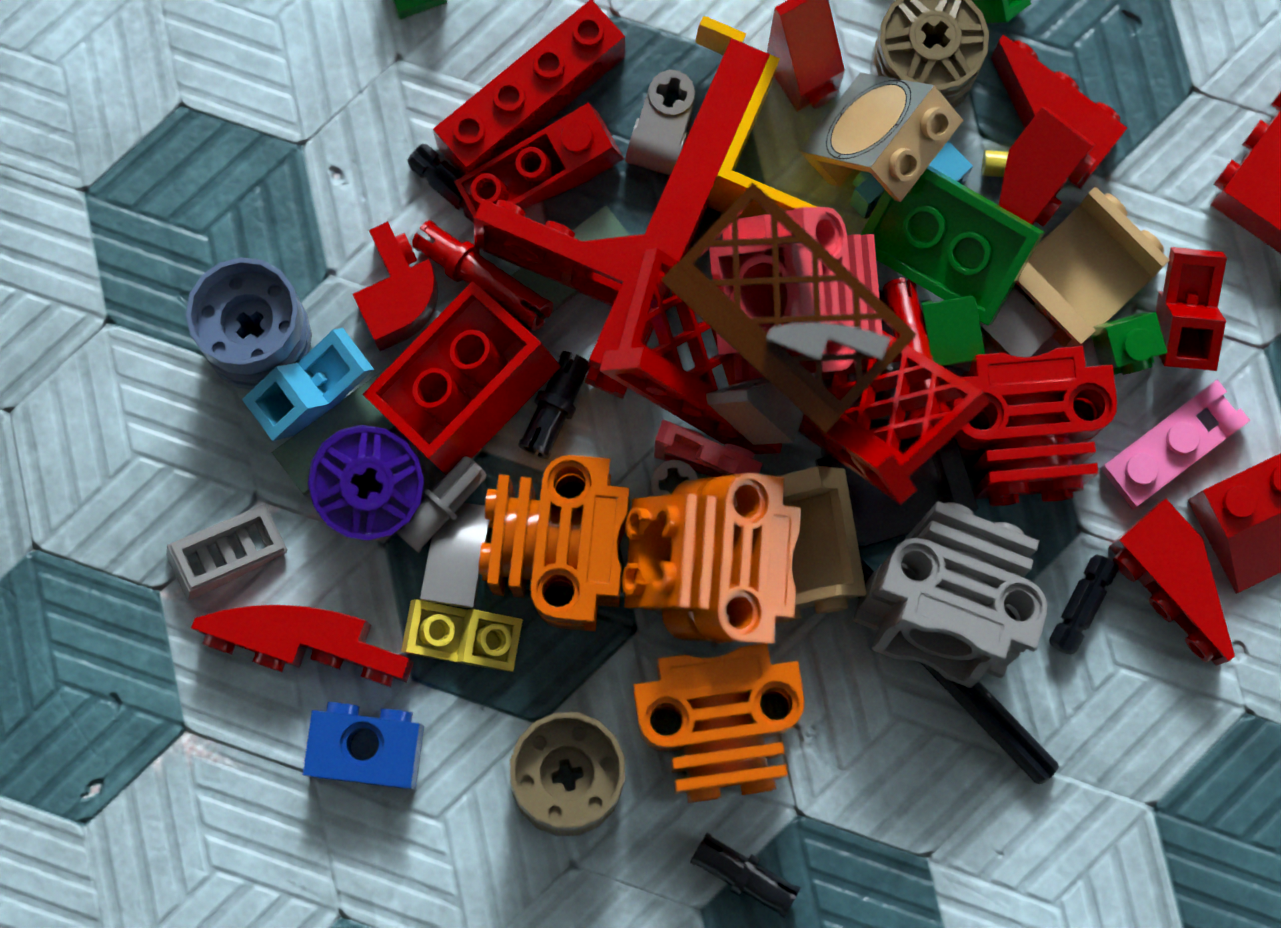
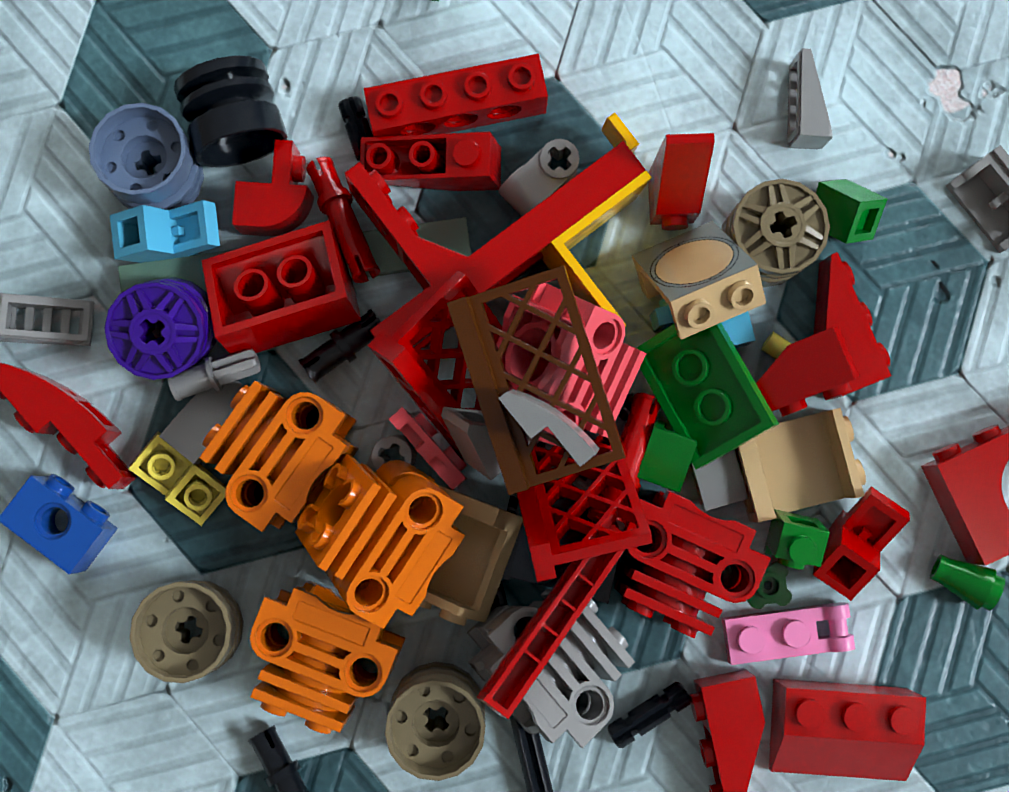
camera: 30 degrees right, 5 degrees up
none -> black wheel [174,55,288,167]
none -> dark tan wheel [385,662,486,781]
none -> red piece [476,524,625,719]
none -> dark green plate [747,561,792,609]

